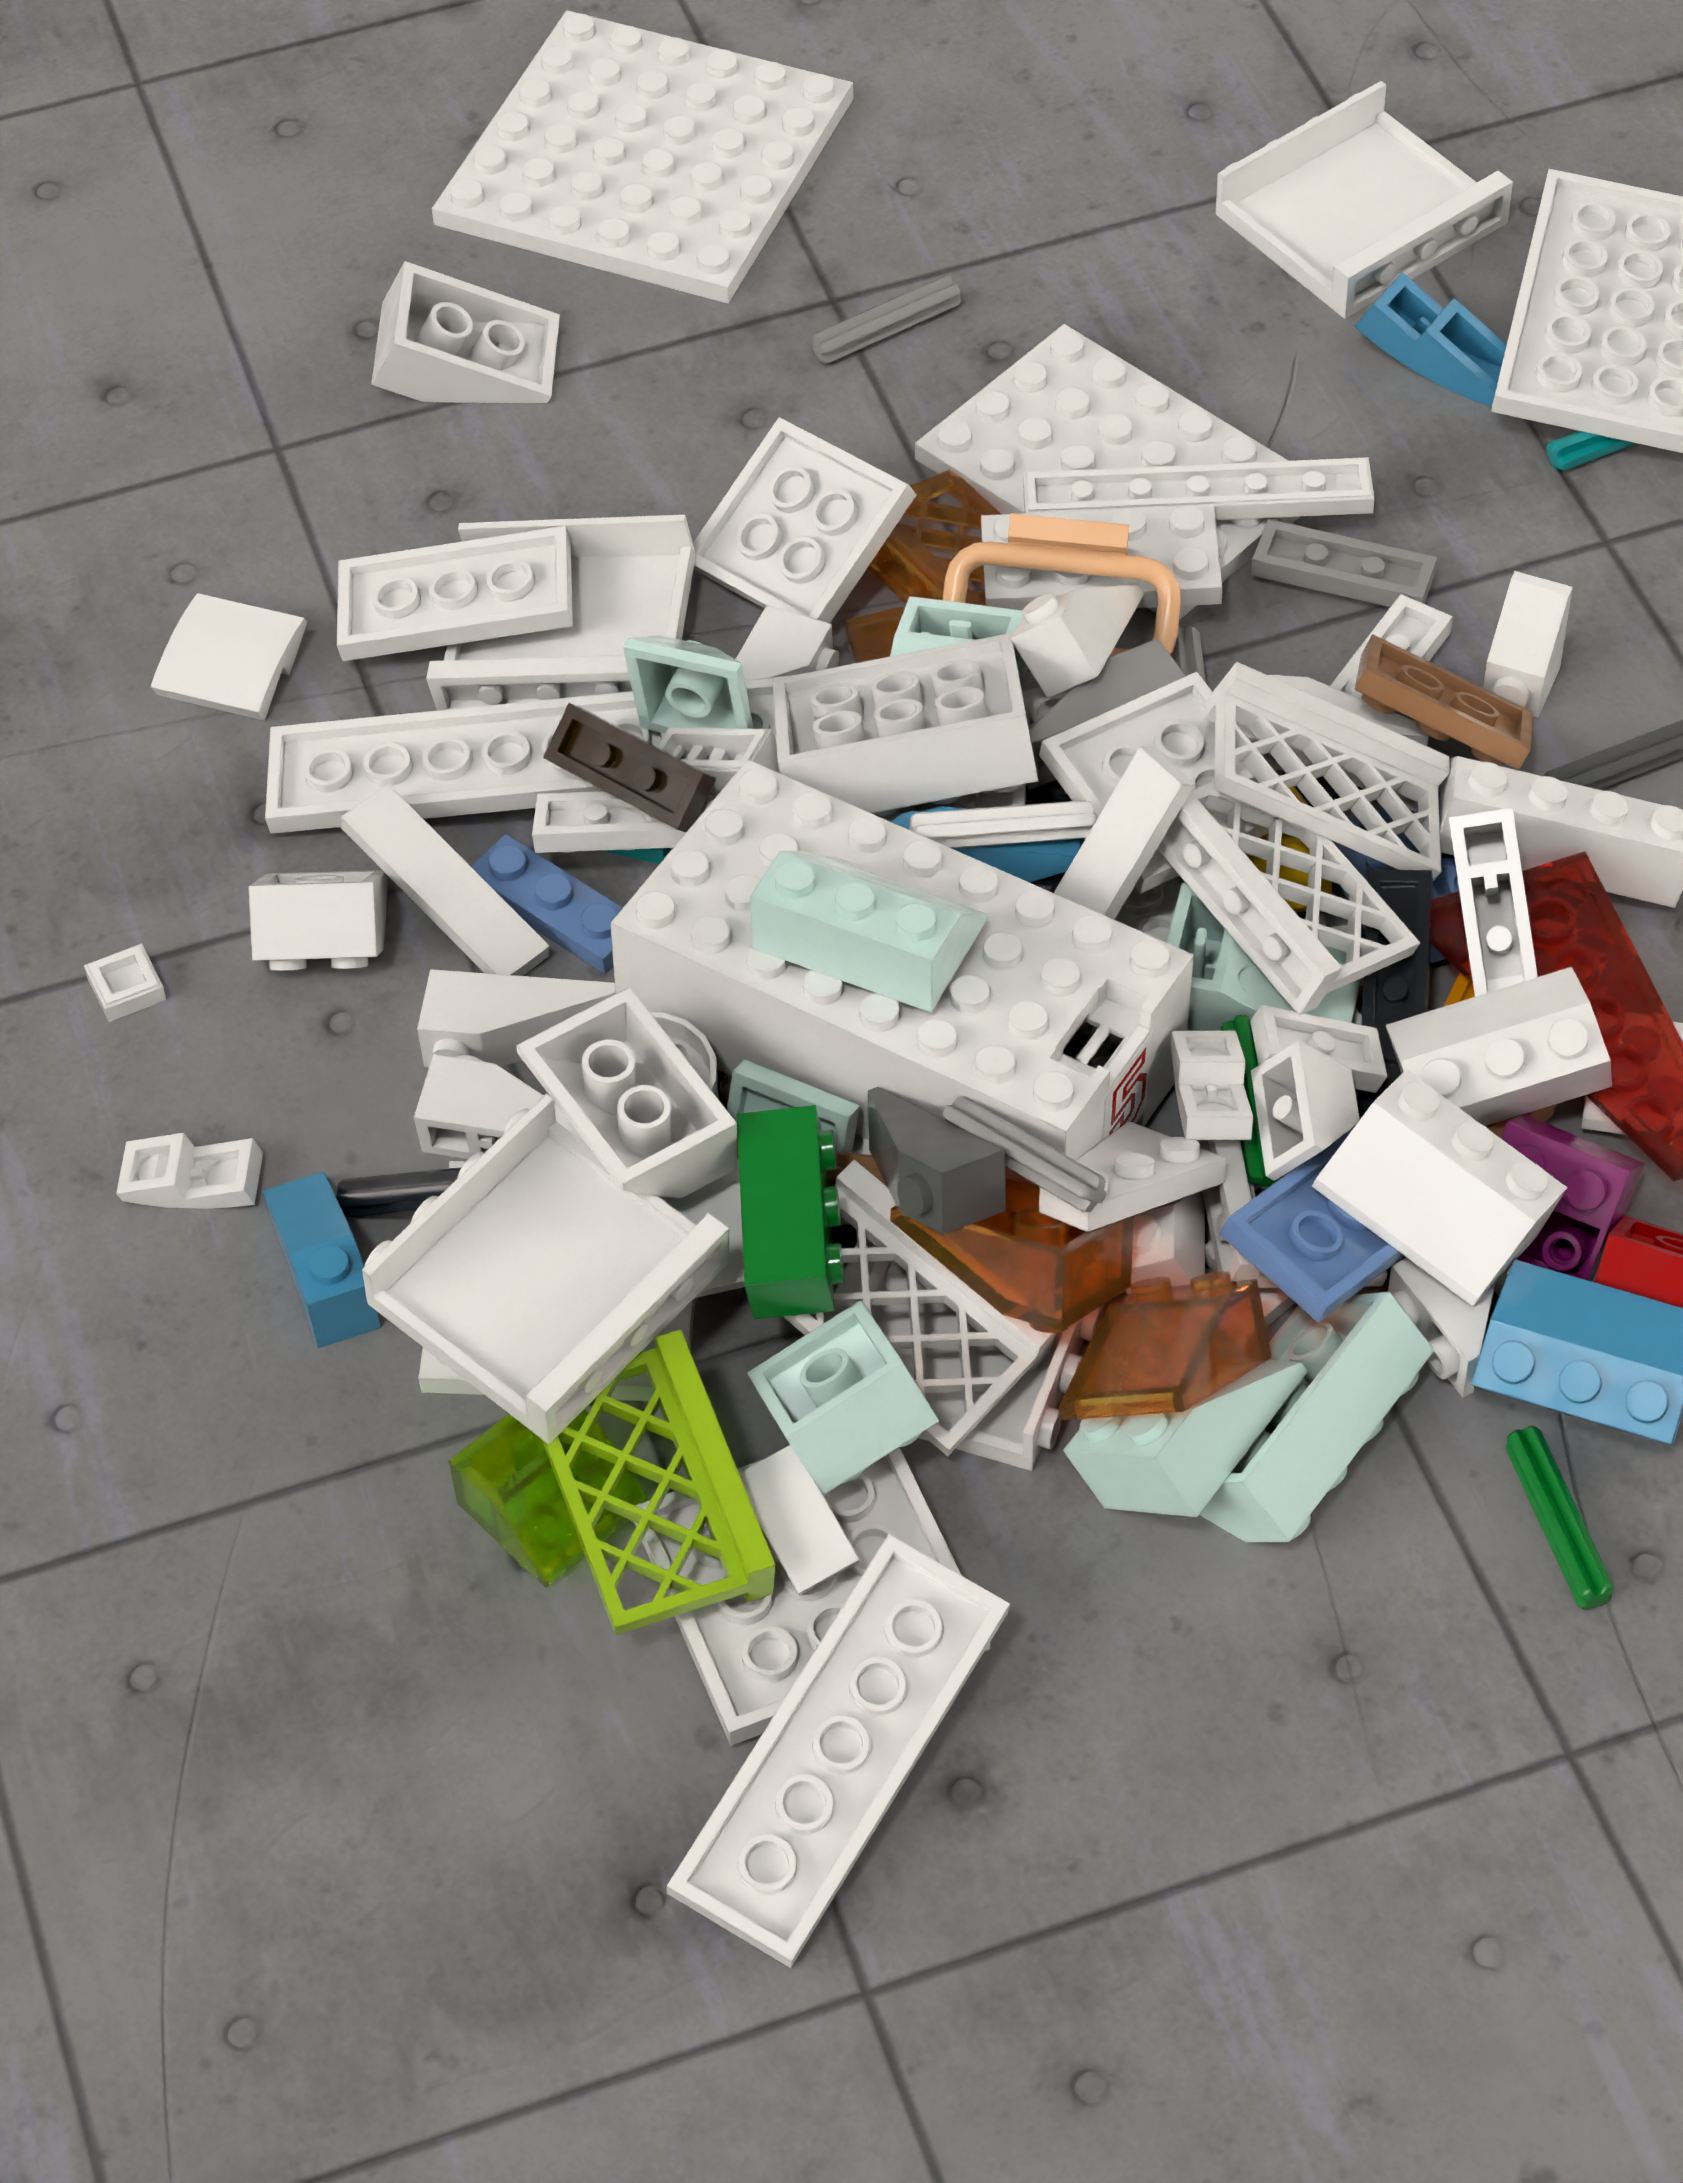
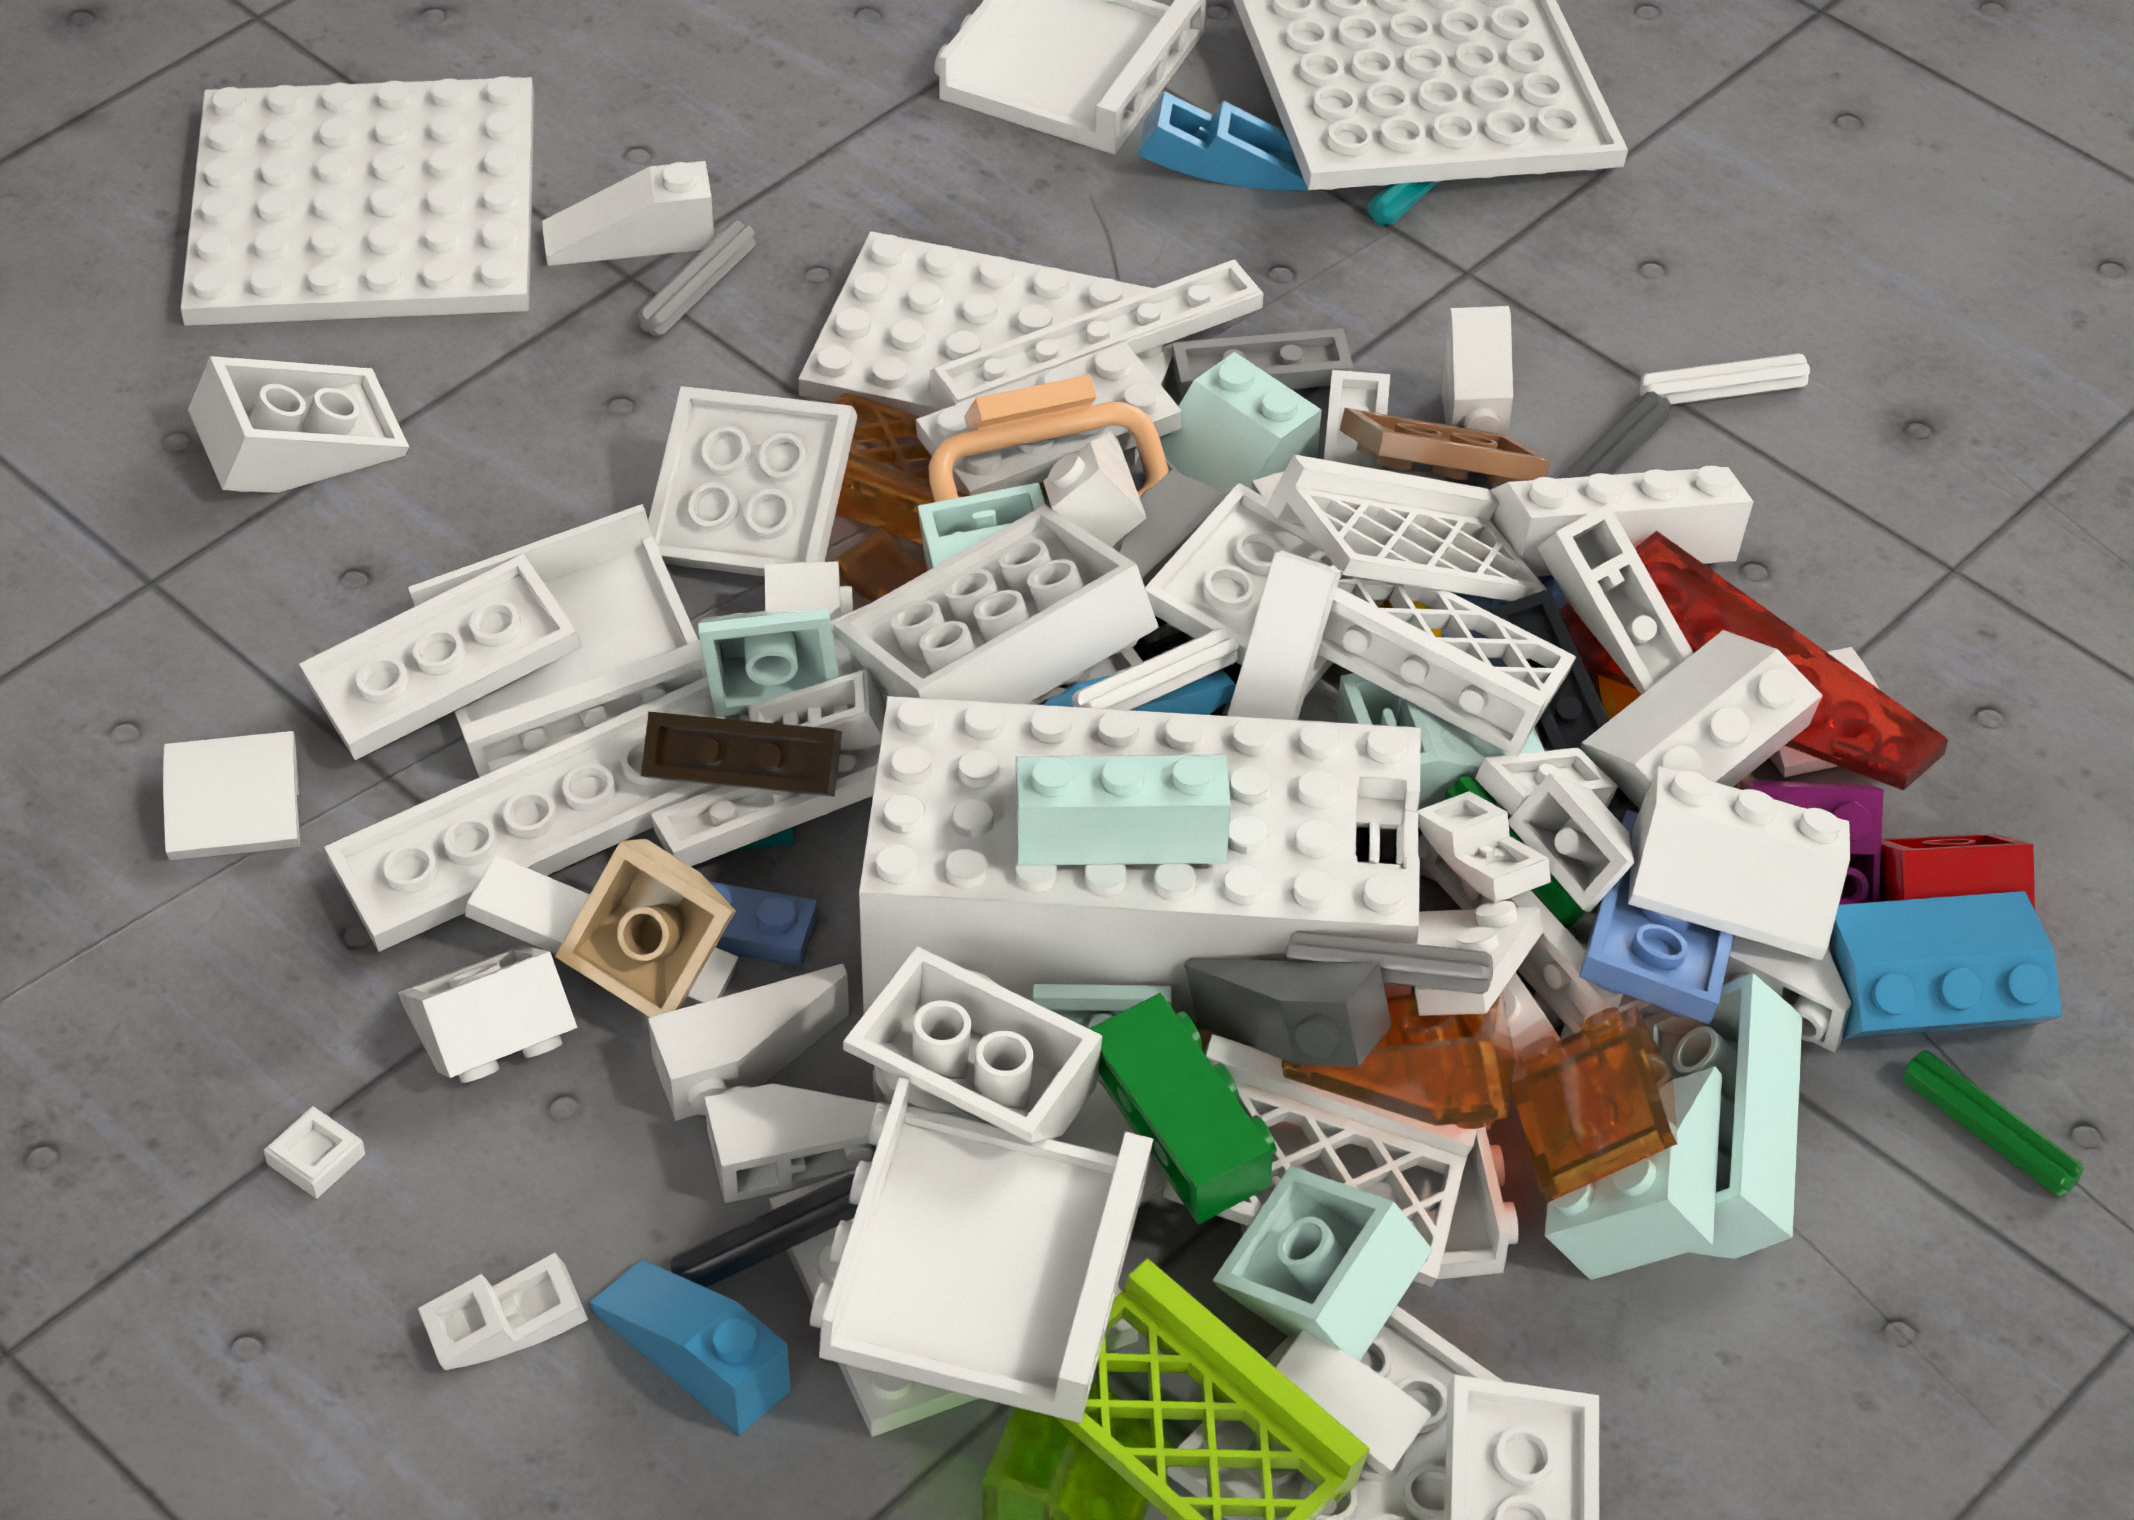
camera: 30 degrees left, 5 degrees down
none -> white slope [542,161,715,266]
none -> tan slope [555,839,736,1017]
none -> light aqua slope [1160,352,1321,494]

